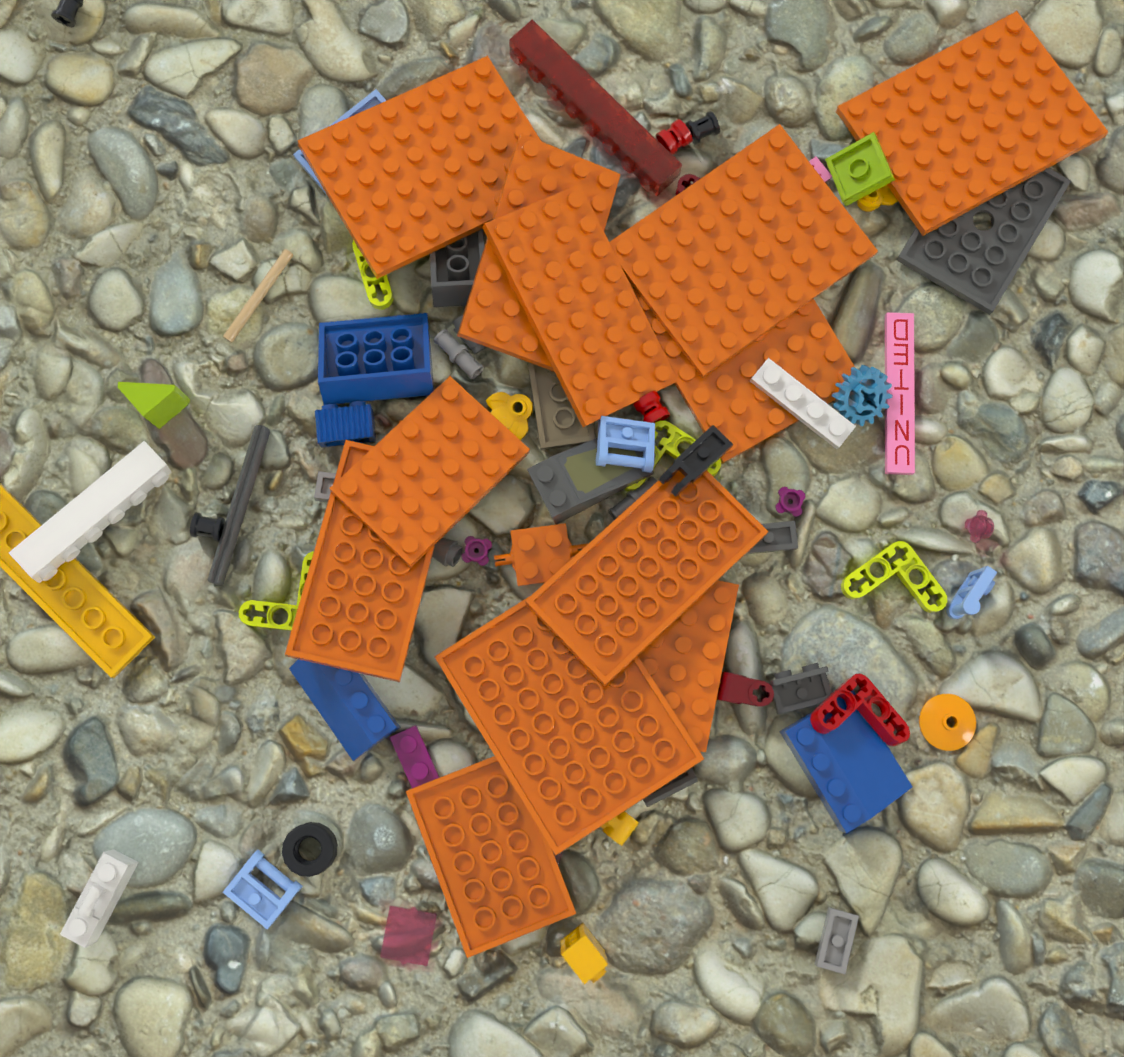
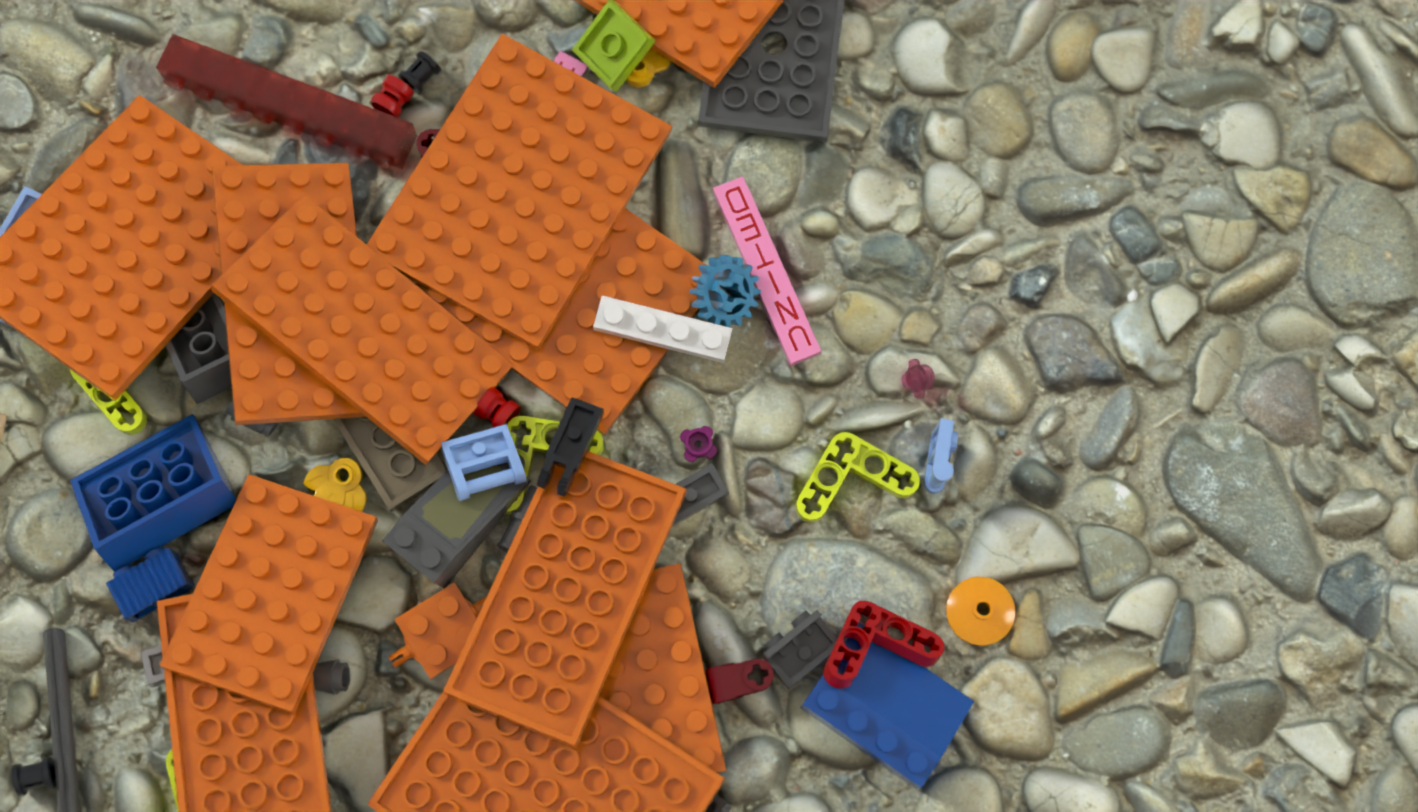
camera: 25 degrees left, 5 degrees down
light grey pin [434,329,484,379] -> none
magenta plate [462,536,492,566] -> none

